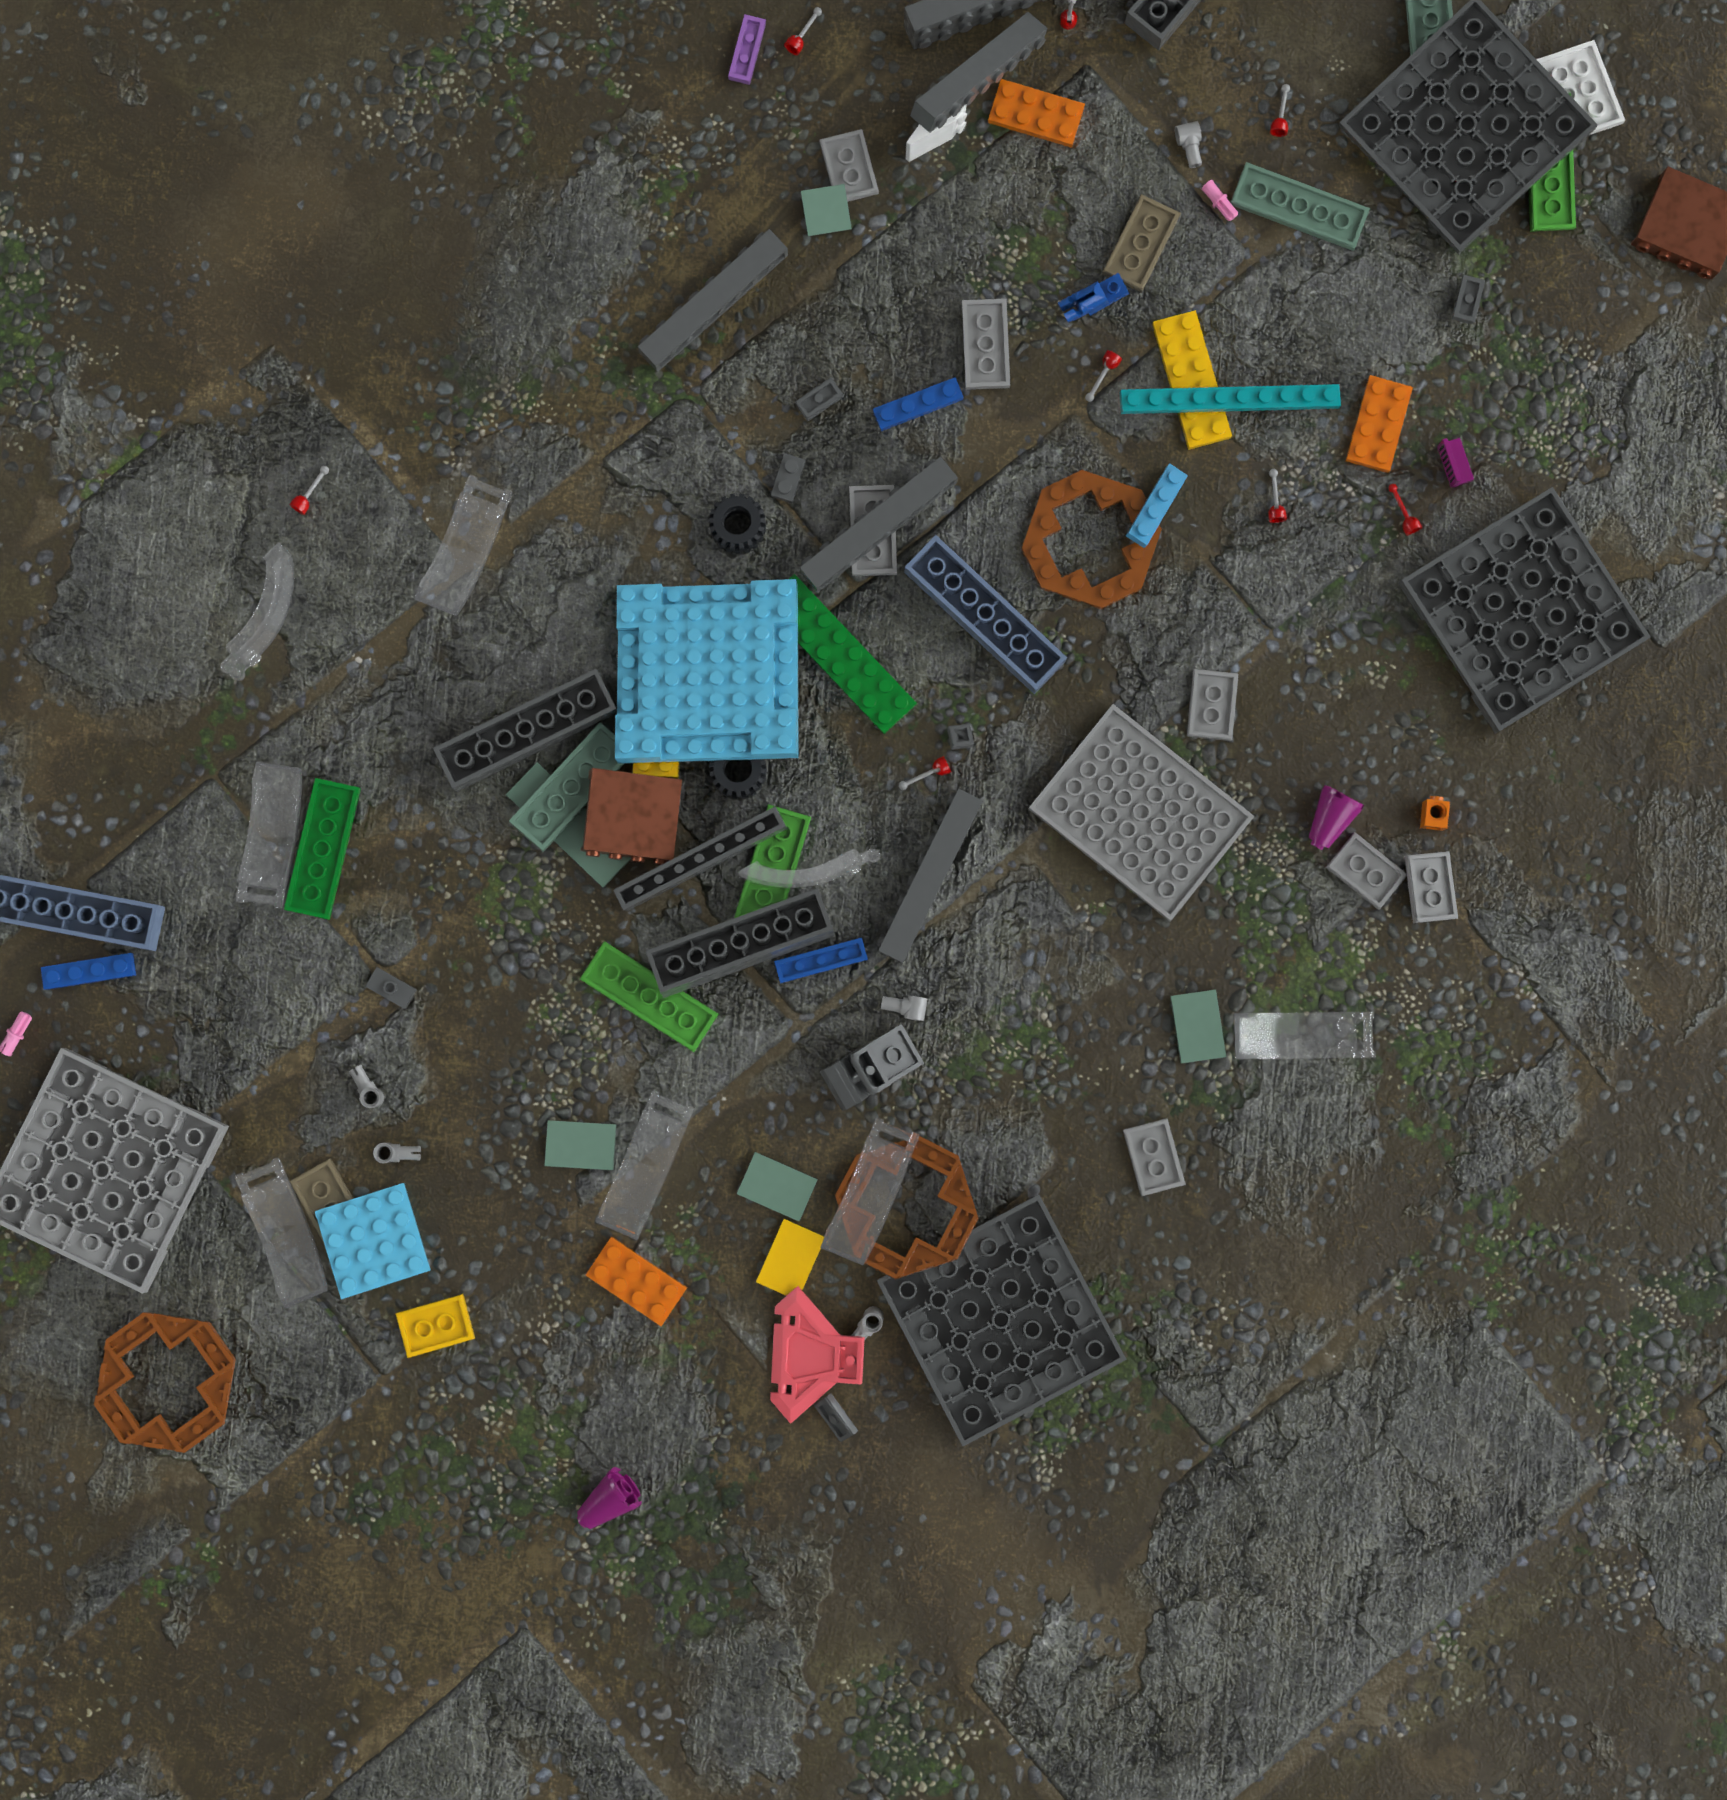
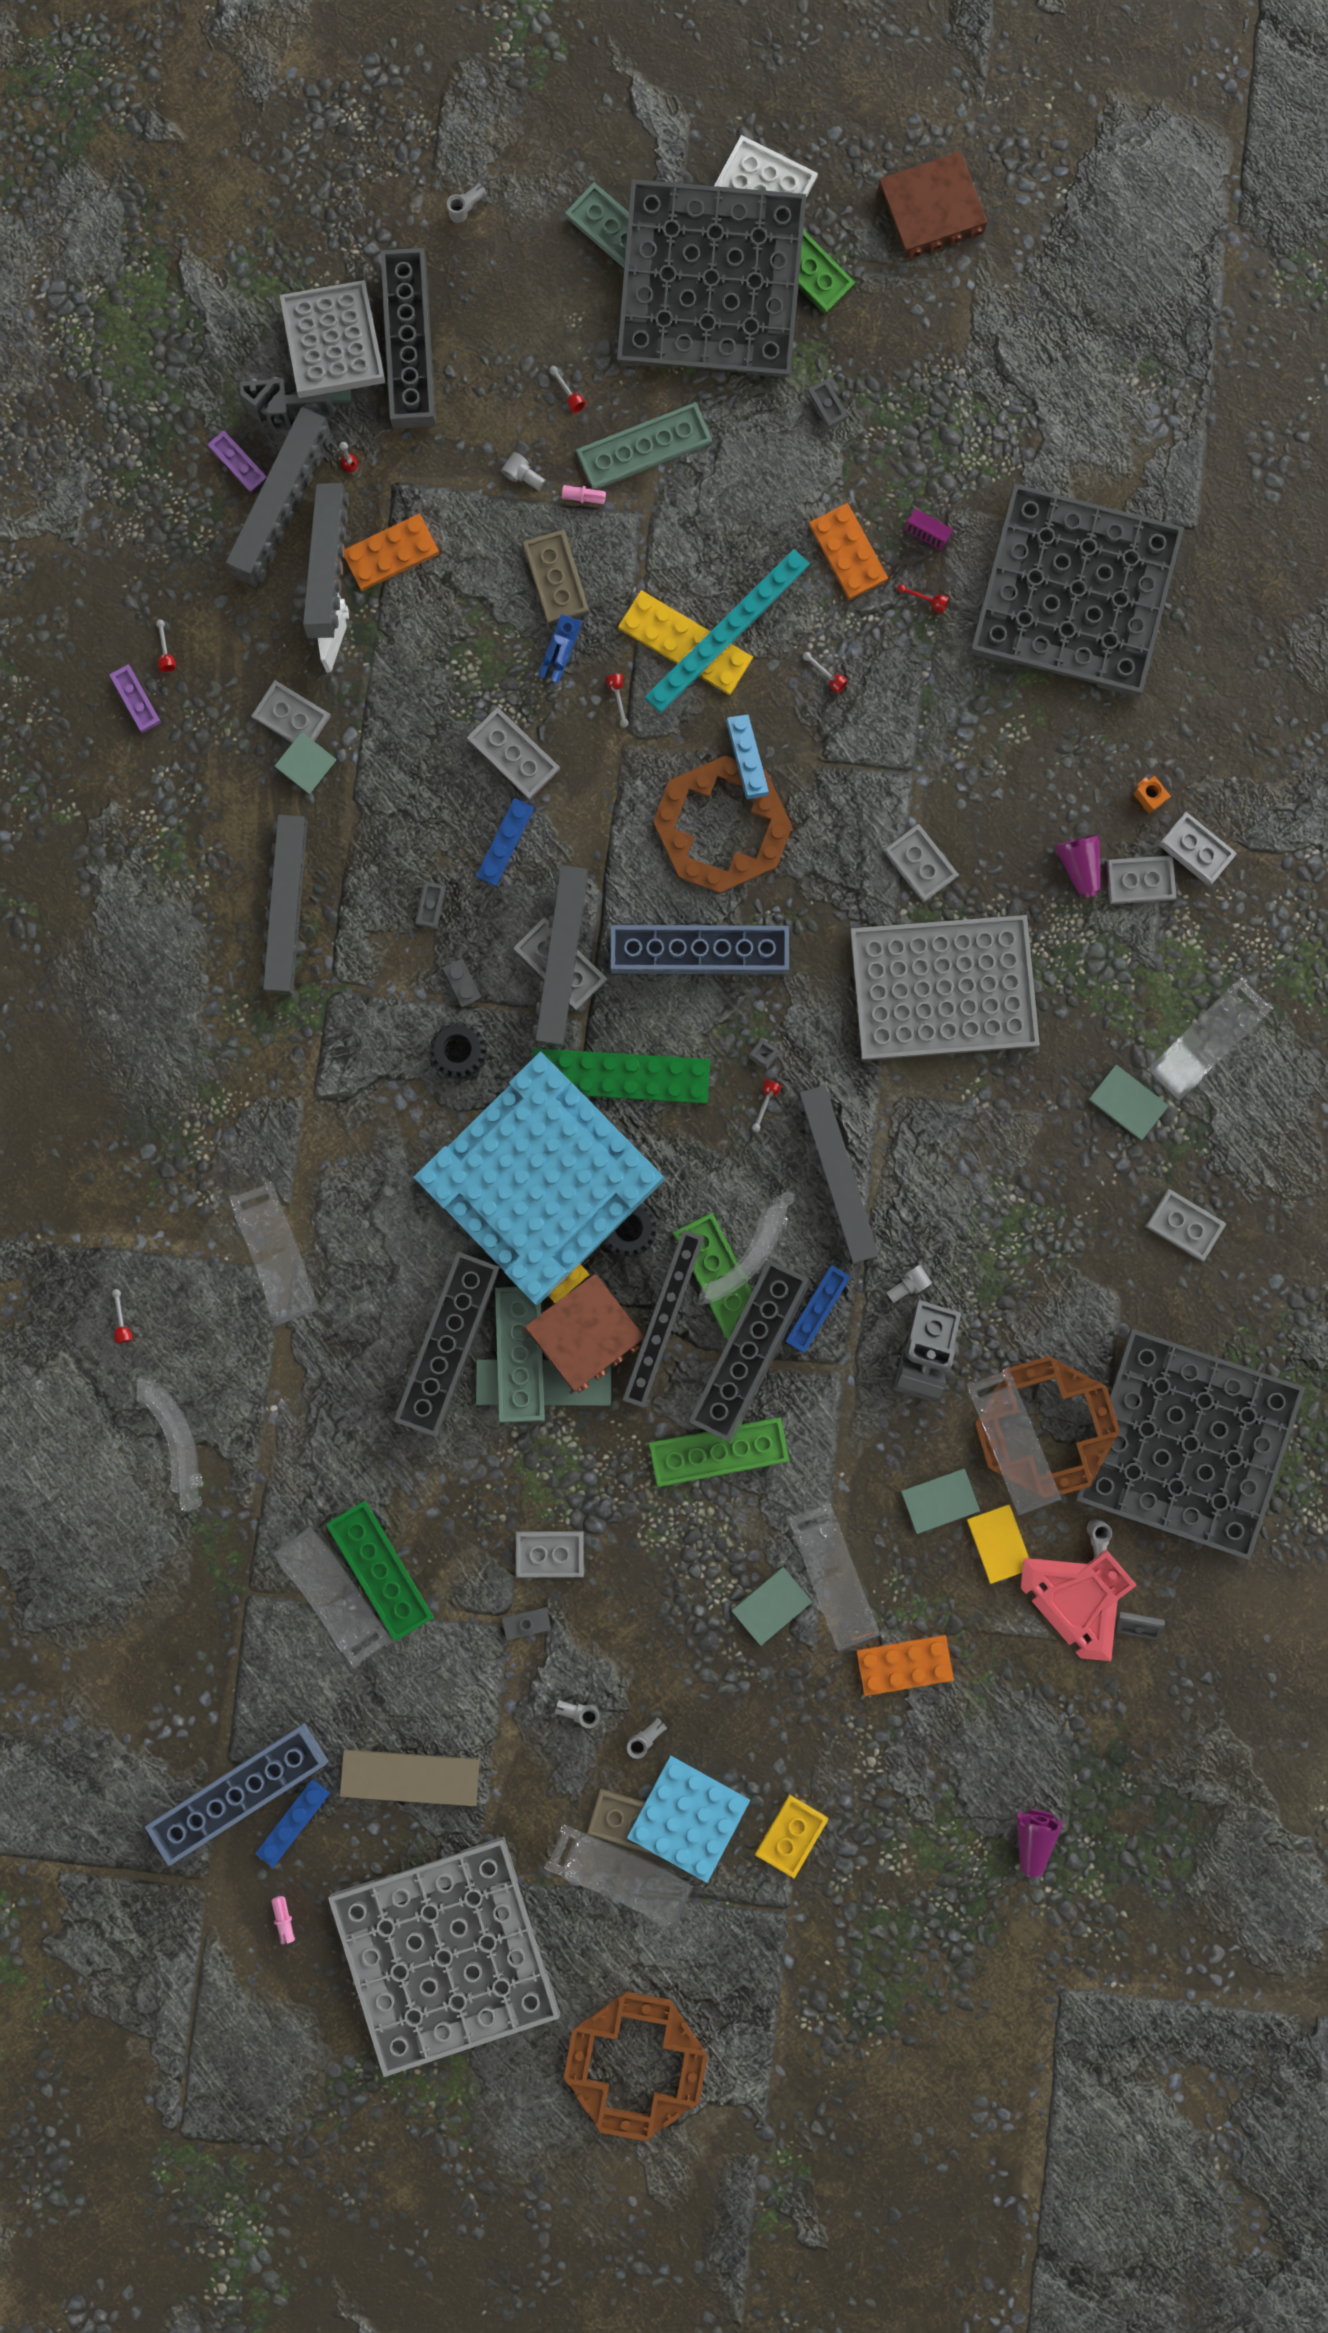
camera: 45 degrees left, 0 degrees up
none -> dark tan tile [340,1749,480,1806]
none -> light grey tile [516,1531,584,1578]

